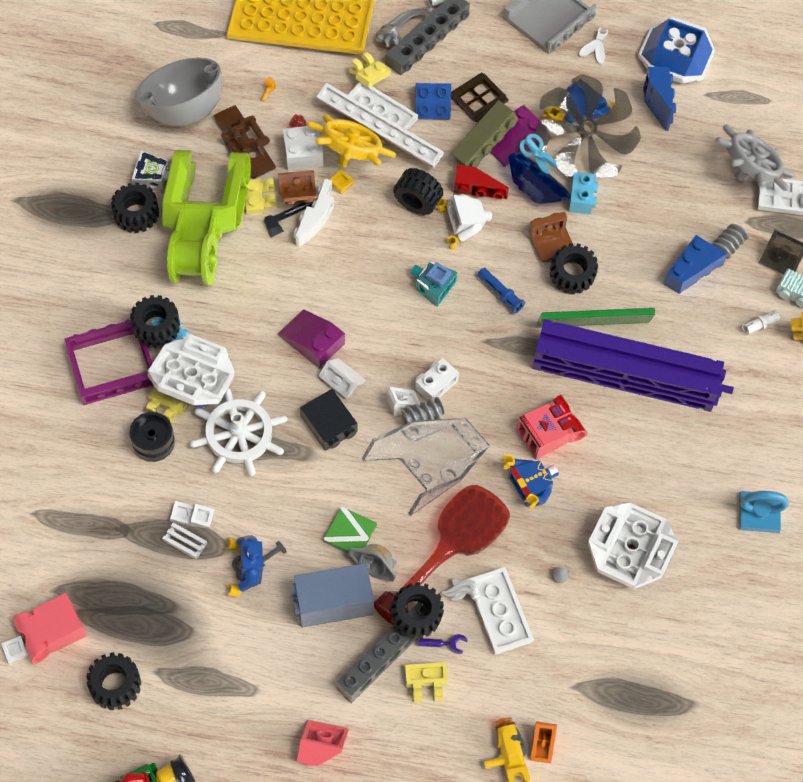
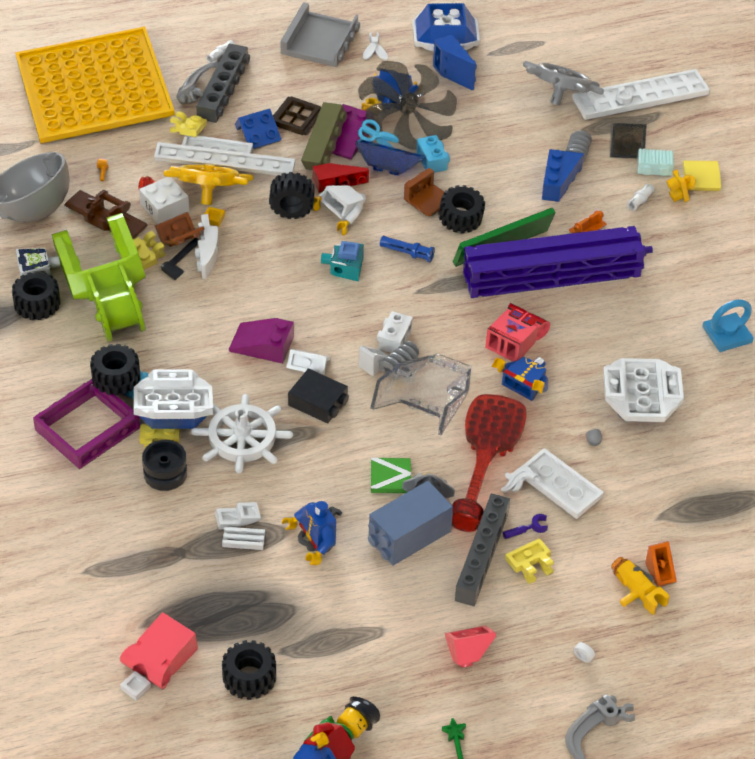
camera: 25 degrees left, 15 degrees down
black tyre [390,582,444,639] -> none
none -> orange hinge [569,210,607,233]

